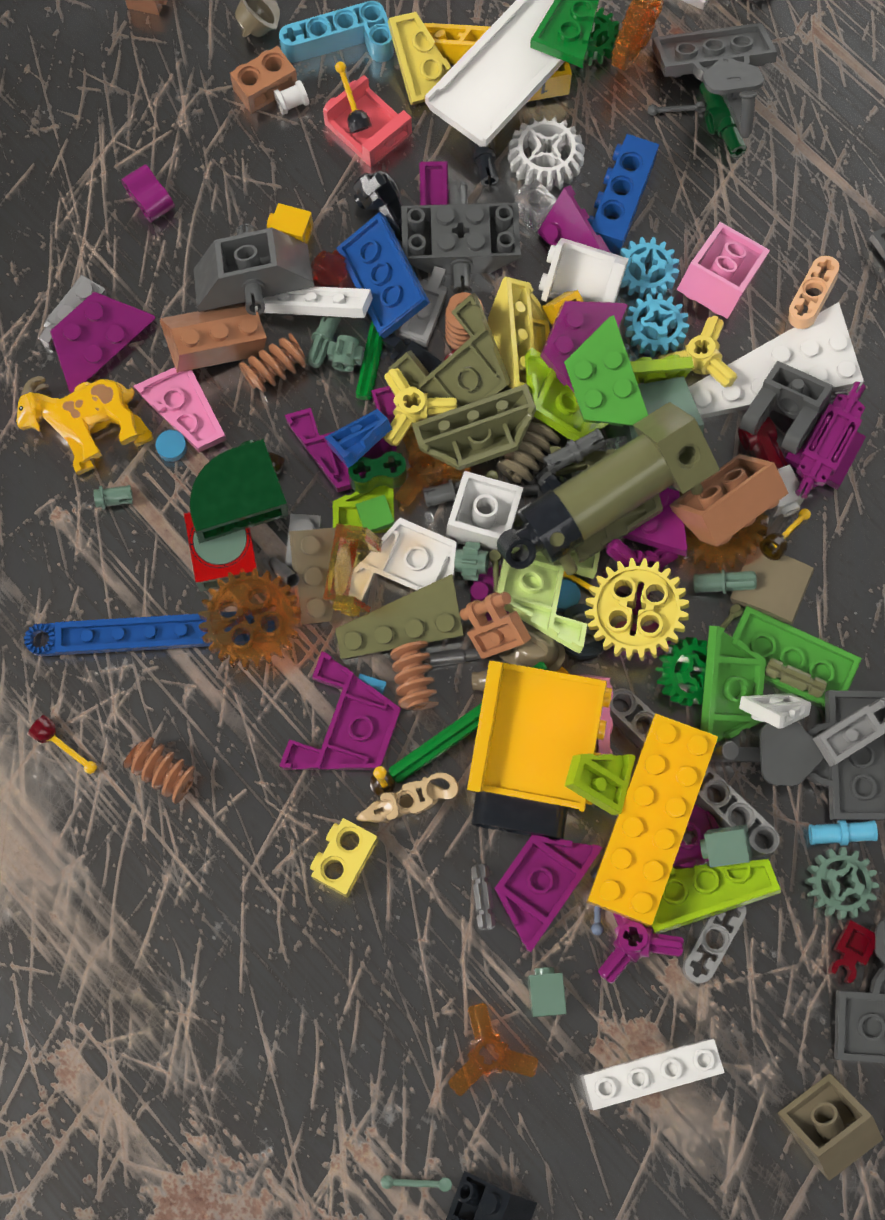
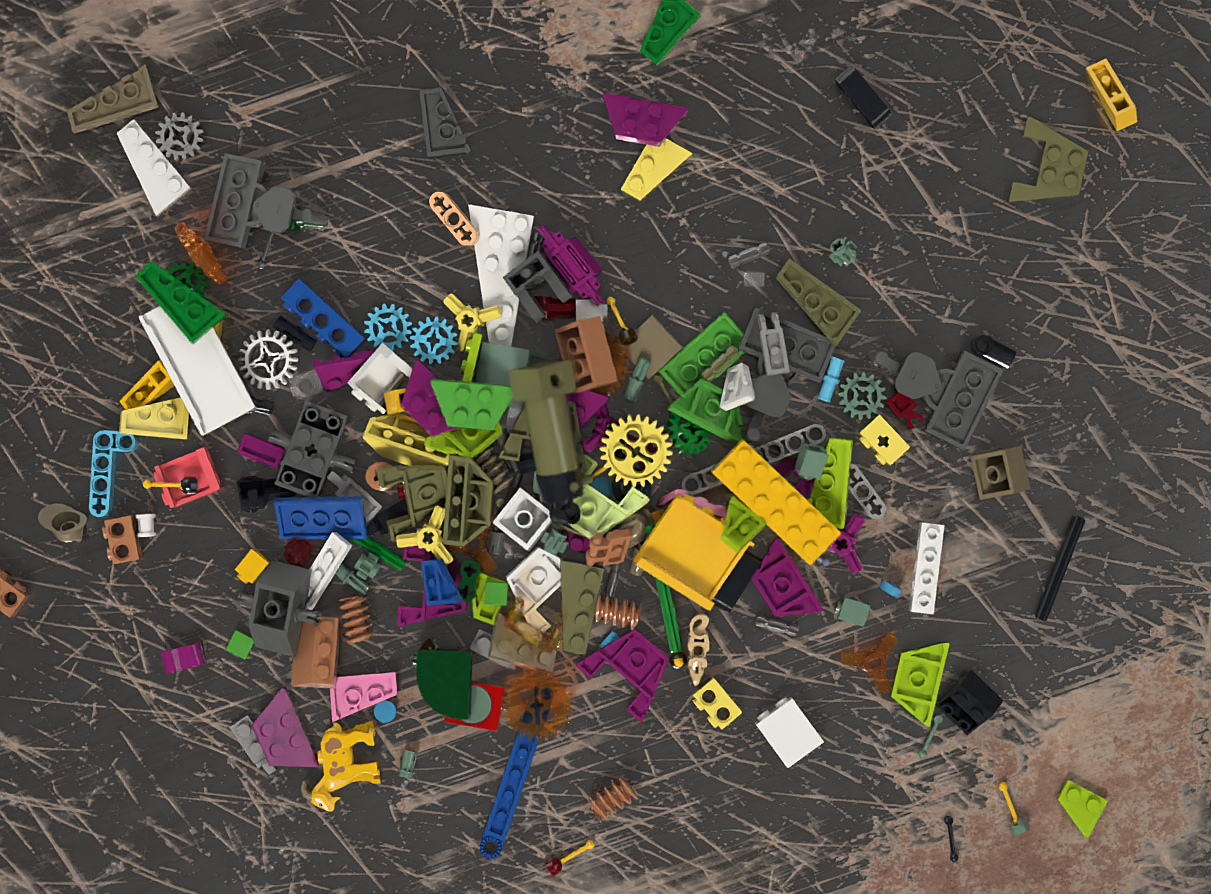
camera: 70 degrees left, 15 degrees up
flat silver pin [268,557,300,587] -> none
dark grey pin [543,428,607,475] -> none
bright pink slope [677,222,770,319] -> none
none -> bright green tile [226,630,254,660]
none -> black pin [273,316,317,352]
none -> white panel [755,697,824,768]
none -> light yellow brick [859,414,910,465]
none -> dark azure tile [880,579,903,598]
none -> lime wing [890,642,950,727]

